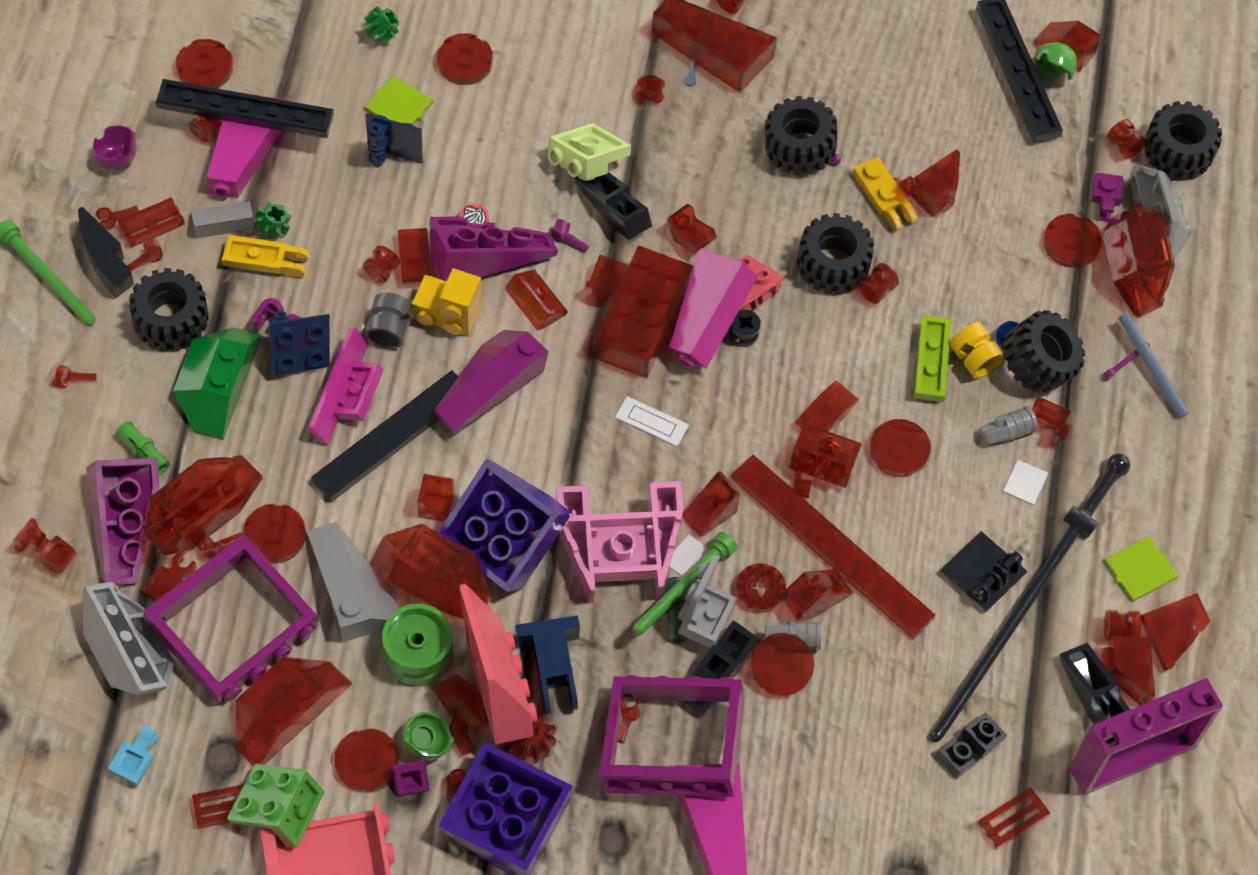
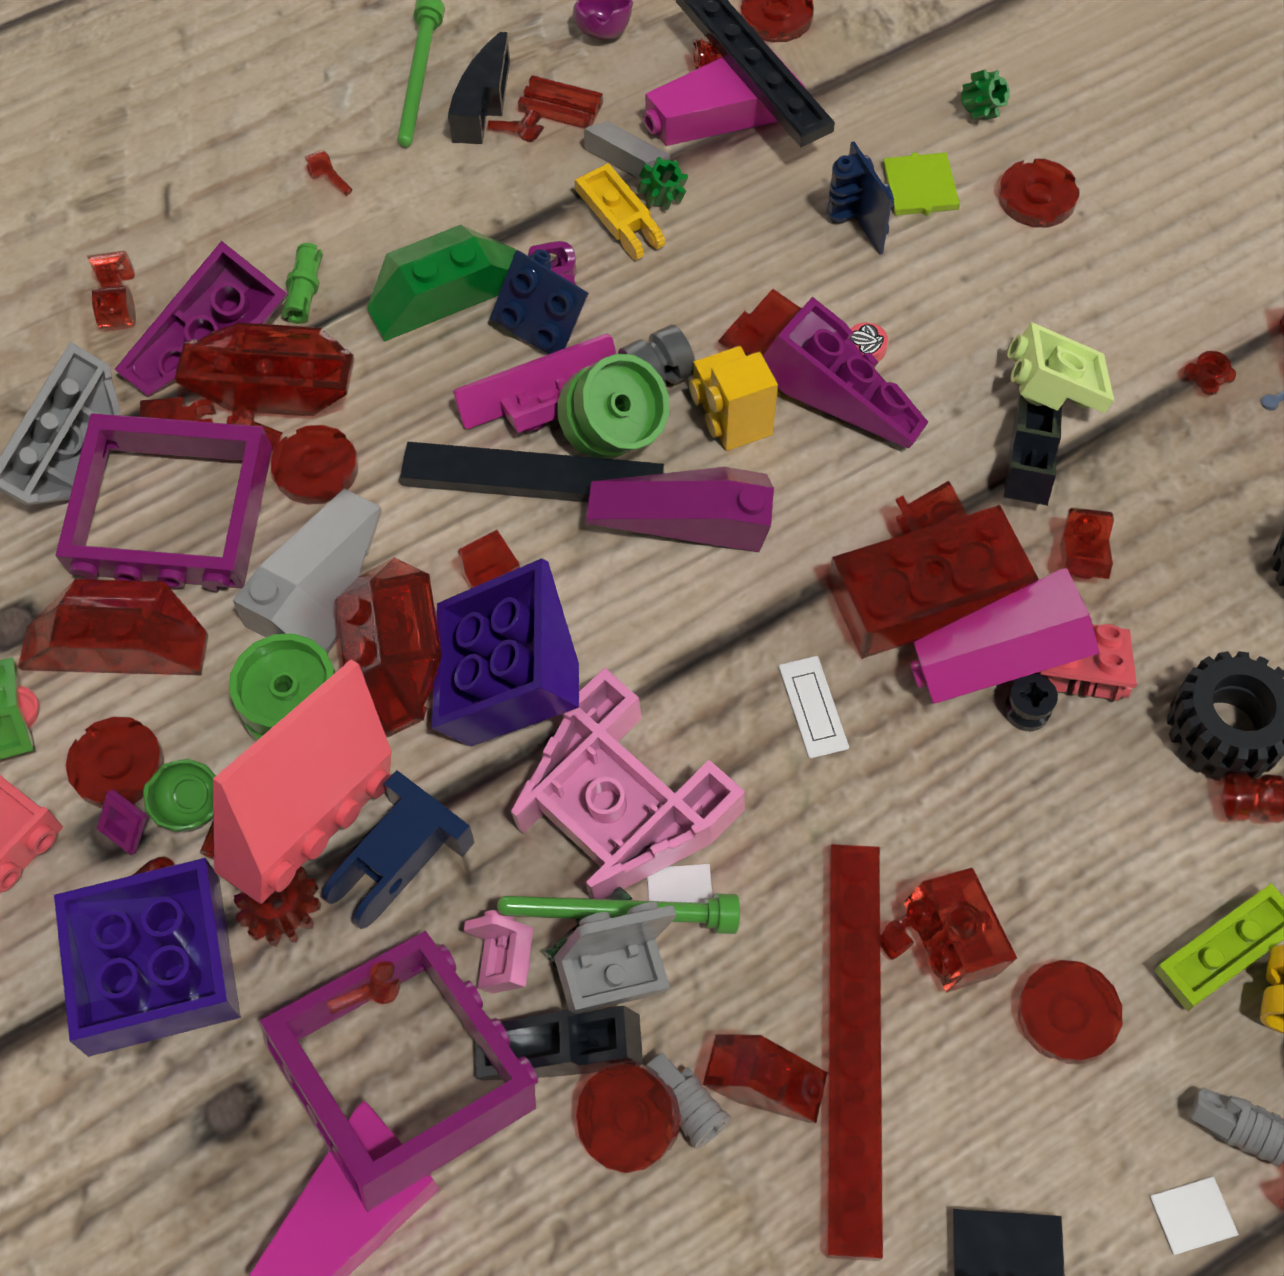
camera: 55 degrees right, 0 degrees up
clear red hand [95,205,139,230] -> none
black tyre [129,268,209,351] -> none
clear red wheel [362,245,400,283] -> none
clear red slope [505,270,568,330] -> none
magenta hand [552,219,590,252] -> none
clear red slope [683,471,741,537] -> none
clear red gear [736,563,786,612] -> none
clear red slope [795,380,859,443] -> none
none -> bright pink bracket [464,910,533,994]
none -> bright green wheel [558,354,670,459]

